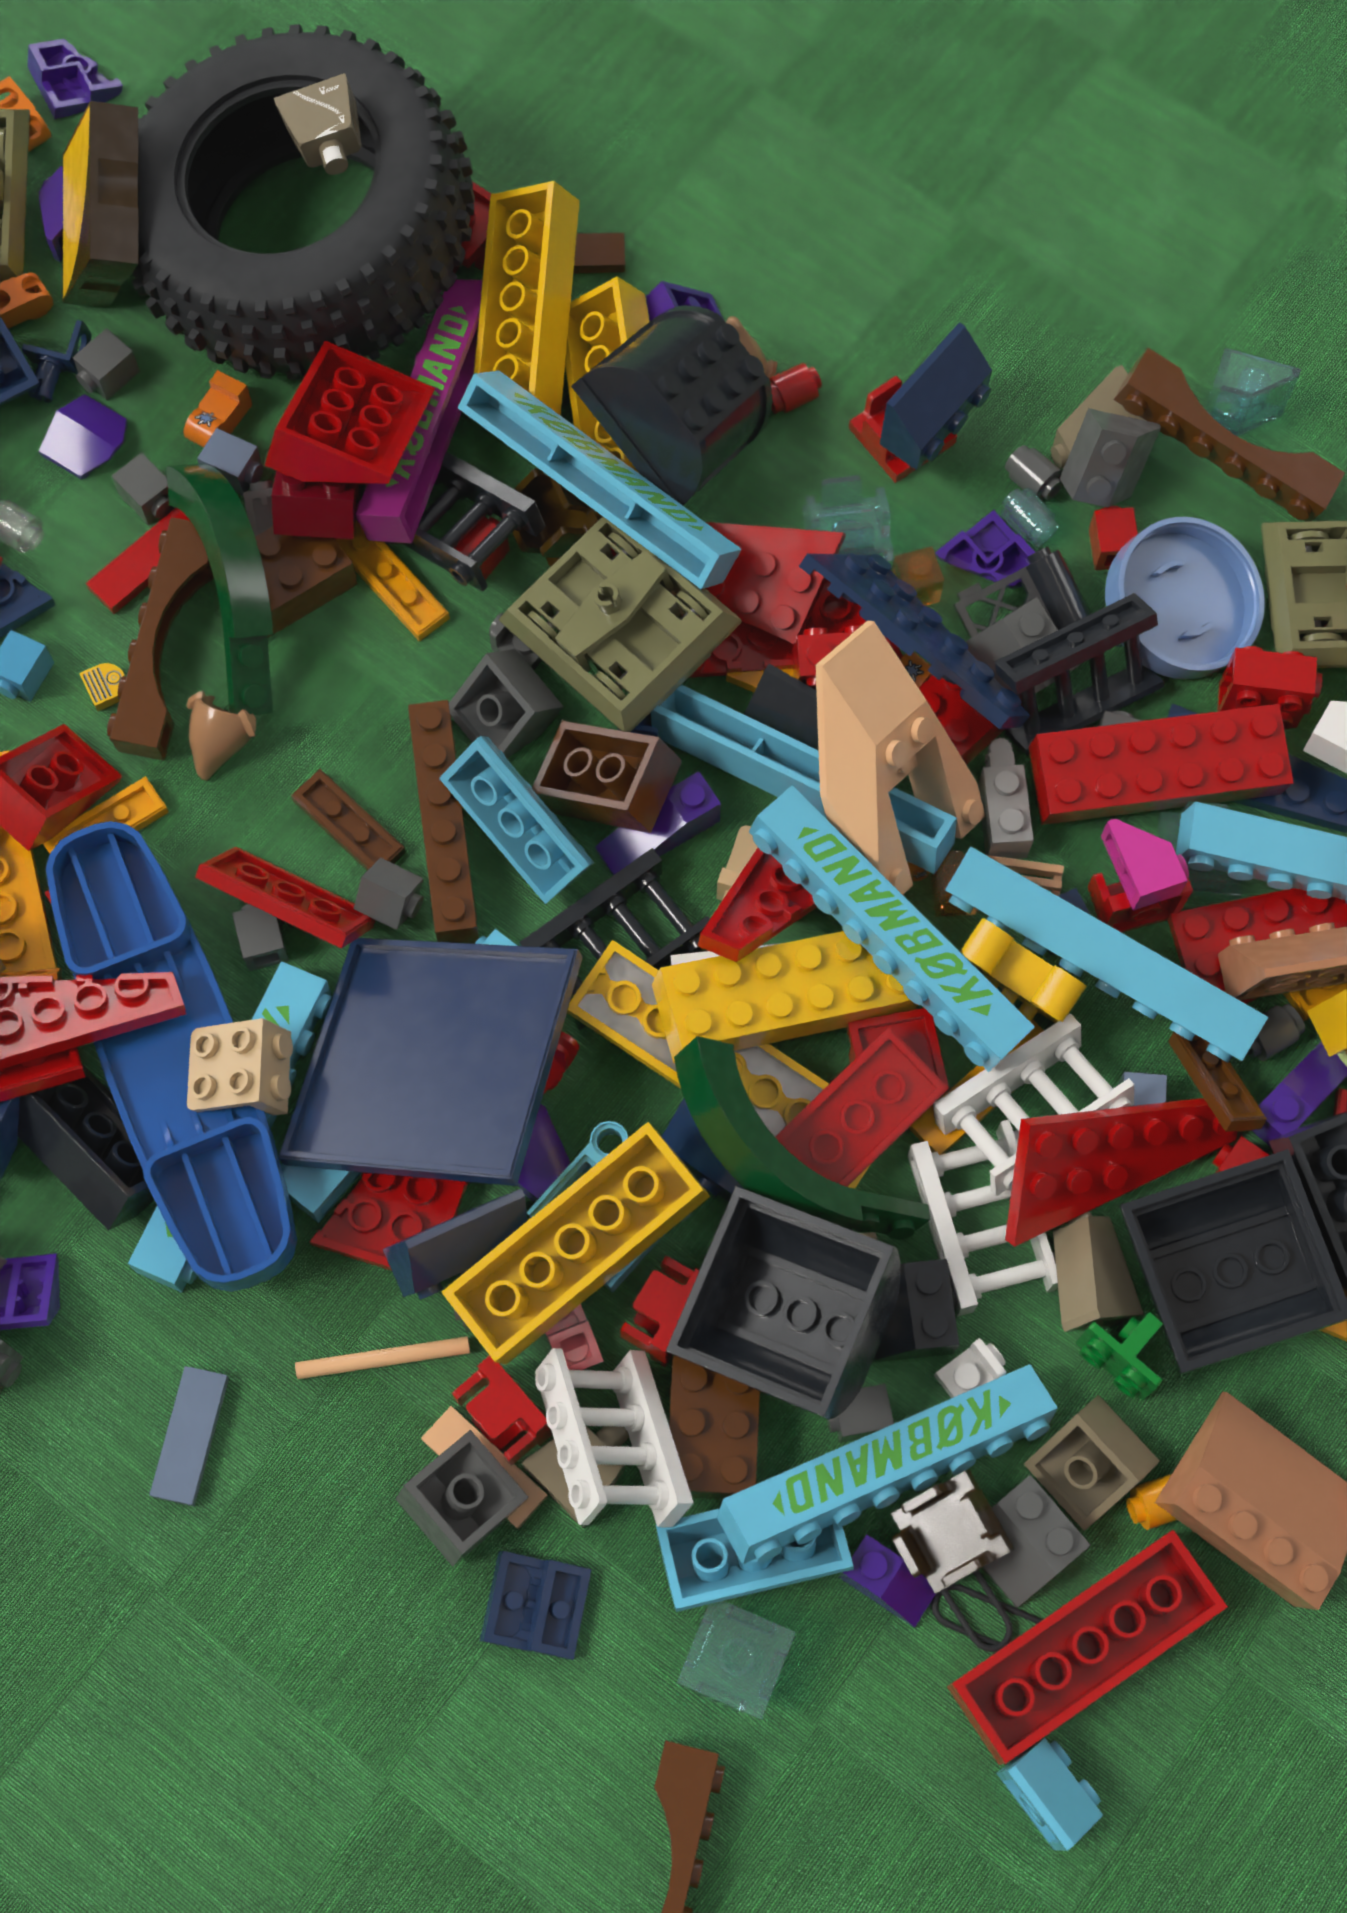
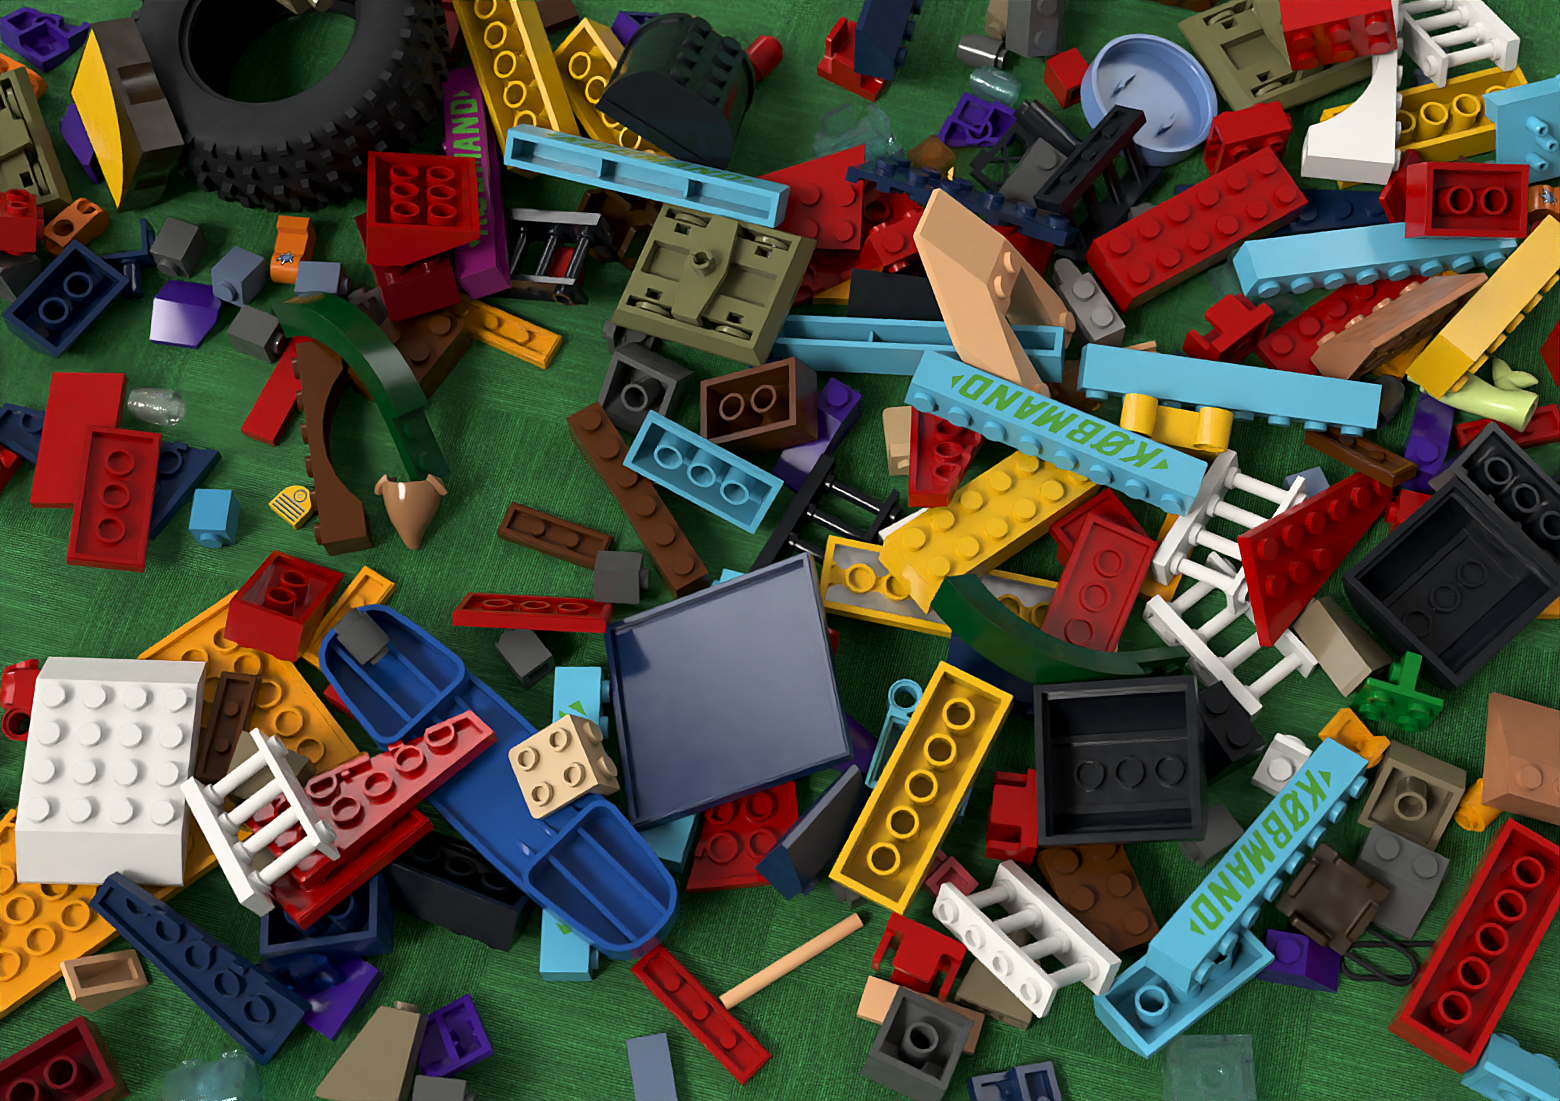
camera: 20 degrees left, 5 degrees down
dark pink slope [1101,818,1189,911] -> none
none -> sand blue brick [211,246,267,307]
none -> dark grey brick [333,607,391,665]
none -> red tile [630,943,772,1087]
none -> light orange bracket [1318,708,1391,769]

